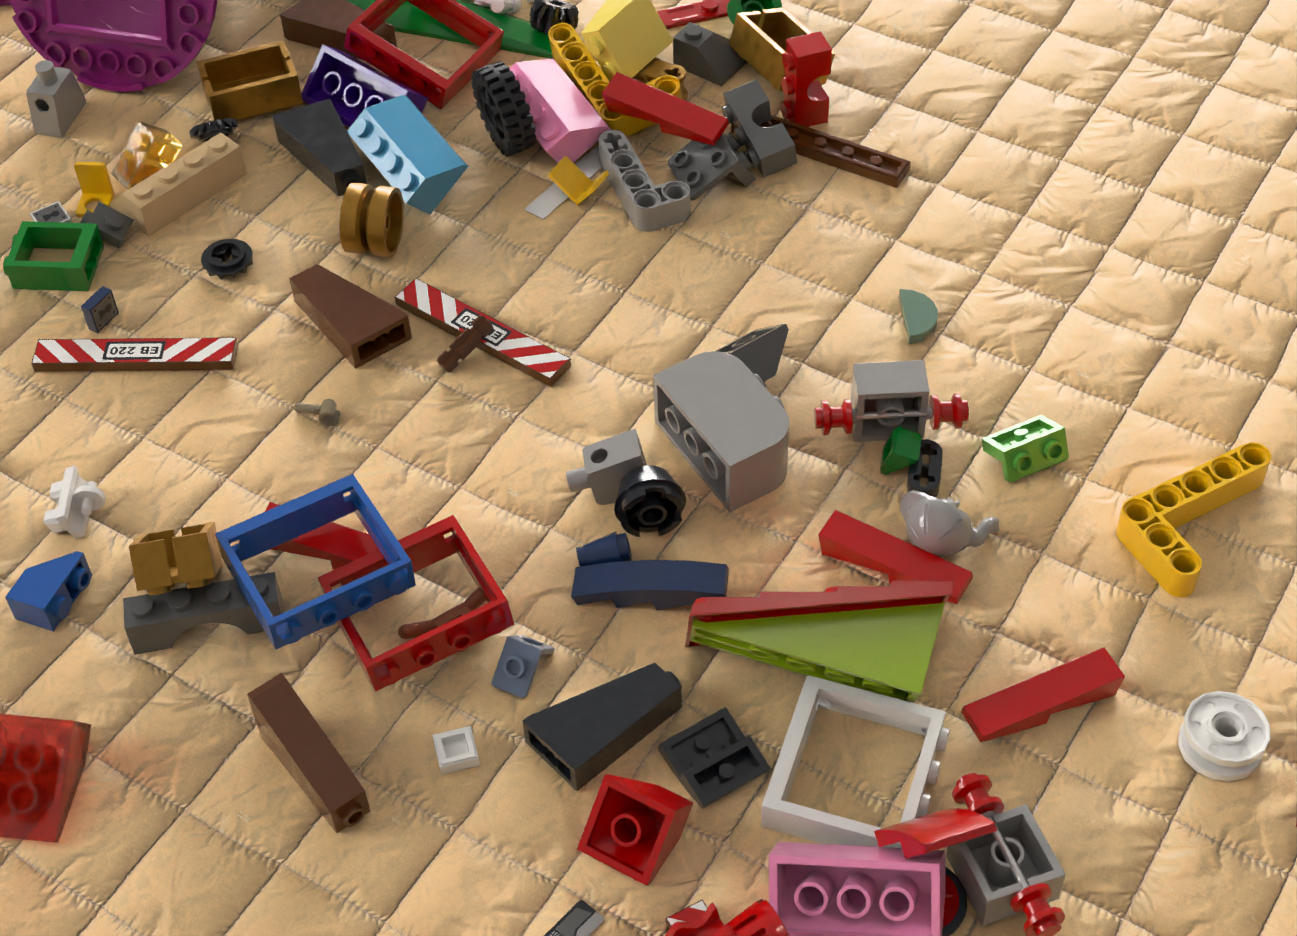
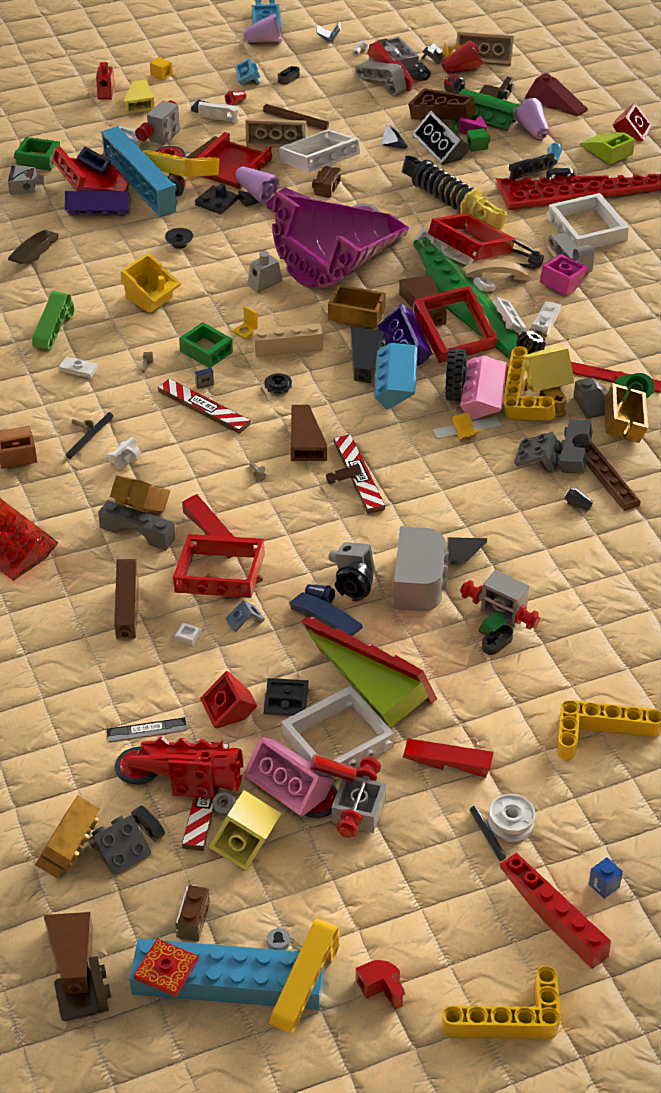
camera: 35 degrees right, 5 degrees down
blue slope [5,551,92,632] -> none
tile [30,201,72,223] -> none
dark grey bracket [80,201,134,248] -> none
clear yellow slope [111,121,182,189] -> none
black gear [189,118,239,142] -> none
blue window [215,474,416,650] -> none
pearl gold wheel [339,183,404,257] -> none
black slope [522,662,682,791] -> none
light grey beam [599,130,690,232] -> none
red slope [602,72,729,145] -> none
red arch [781,31,832,127] -> none
red slope [818,510,973,604] -> none
sand green tile [899,289,938,344] -> none
light grey piece [900,490,999,557] -> none
bright green bracket [981,415,1069,483] -> none
none -> black bar [469,806,507,861]
none -> black cone [564,487,594,511]

